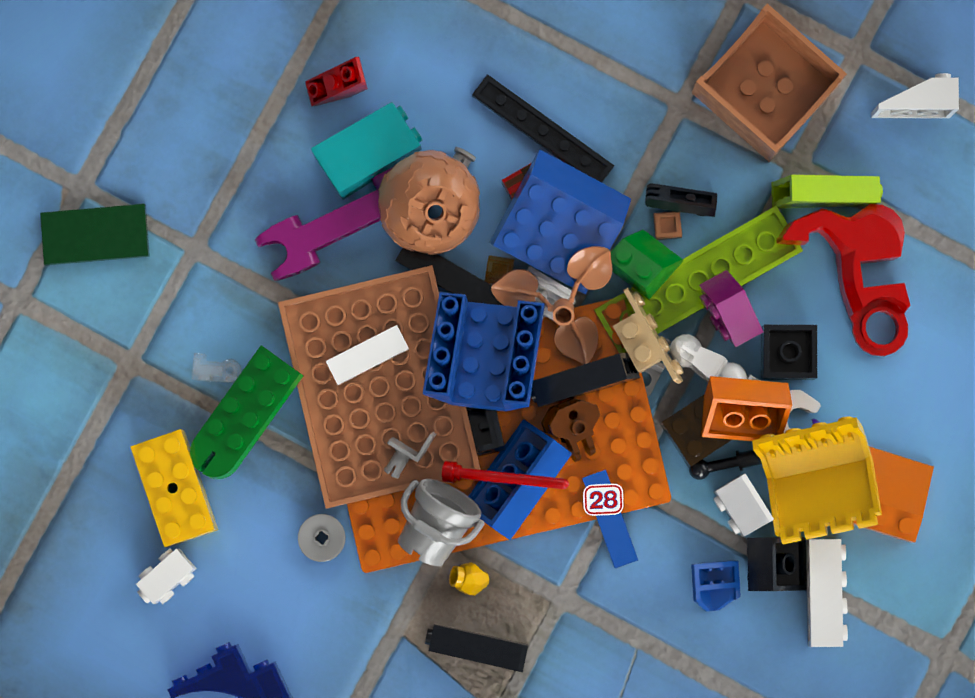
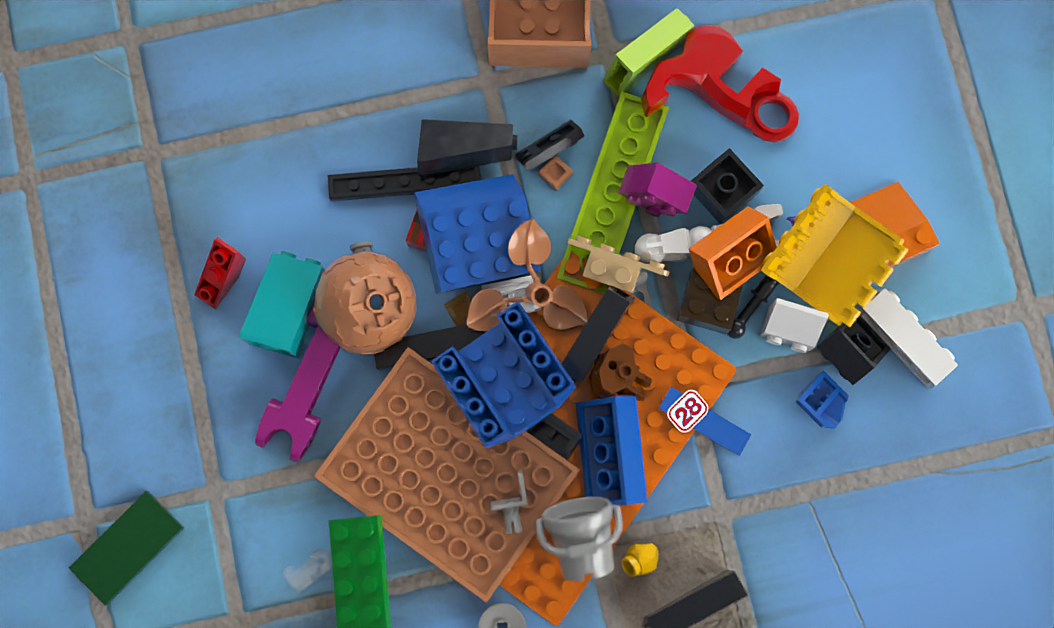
camera: 50 degrees left, 5 degrees down
white tile [326,325,409,385] -> none
red piece [442,461,569,489] -> none
green slope [611,230,683,299] -> none
none -> black slope [417,119,518,176]

